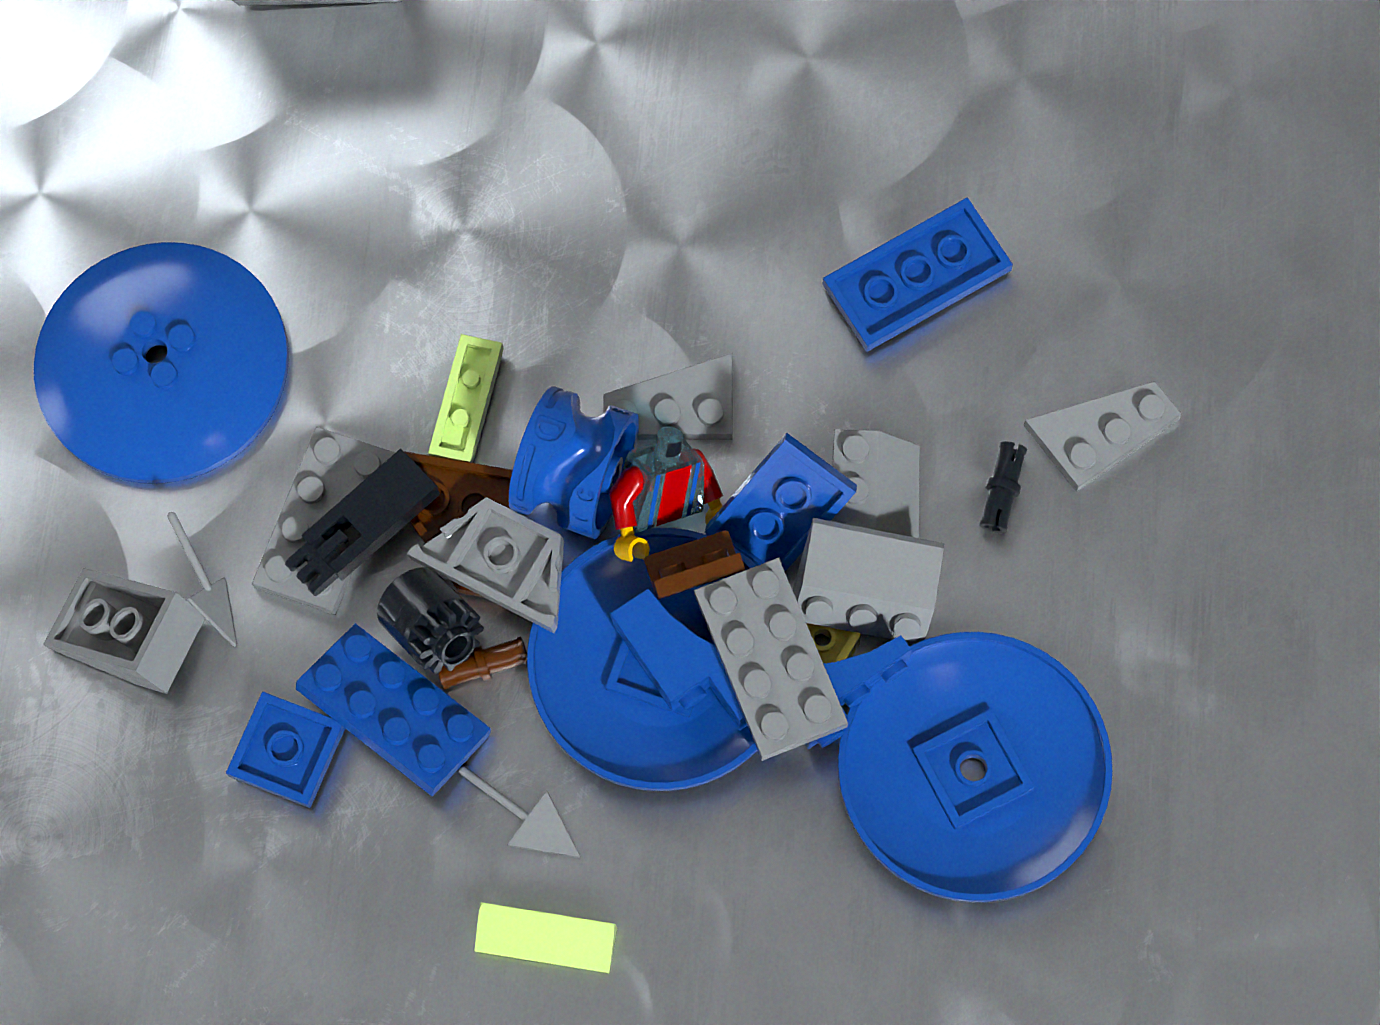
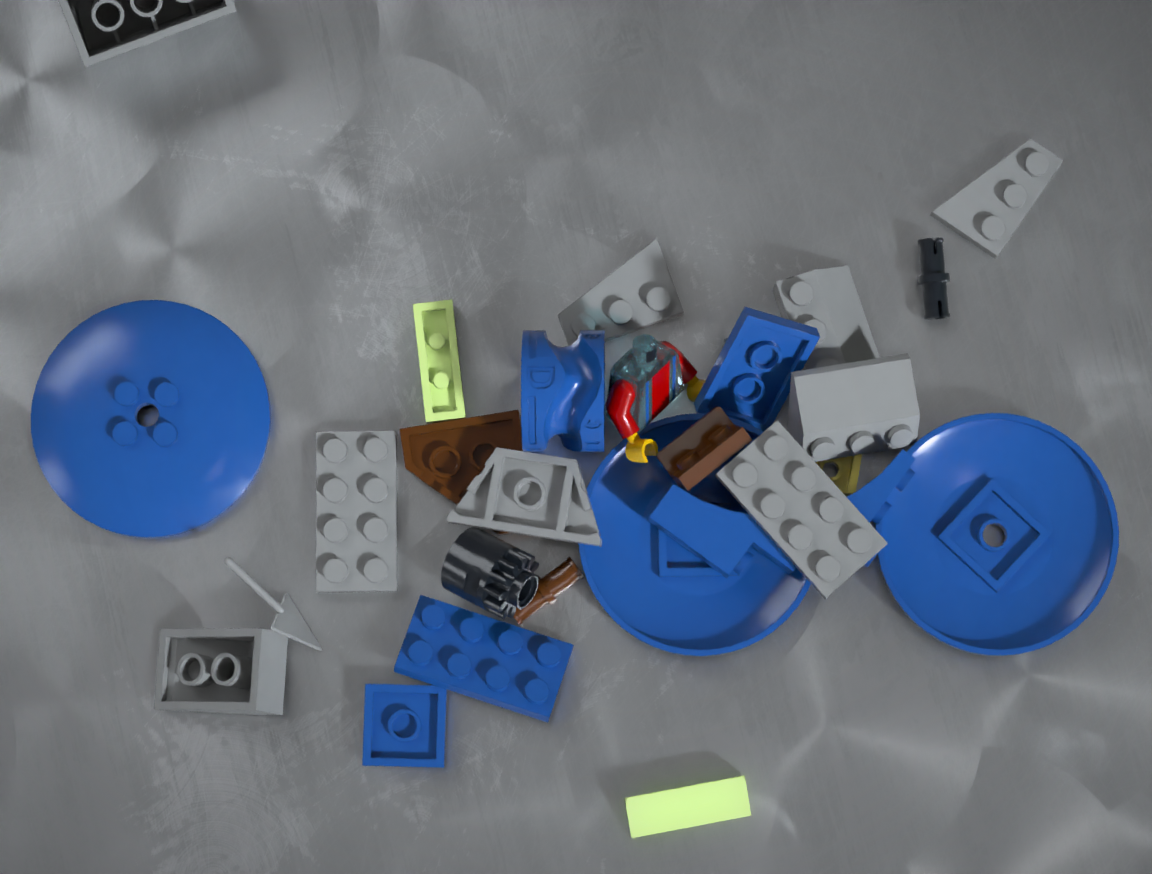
camera: 25 degrees left, 10 degrees up
black hinge [285,448,440,596] -> none
light grey piece [458,766,581,858] -> none
blue plate [822,197,1013,352] -> none

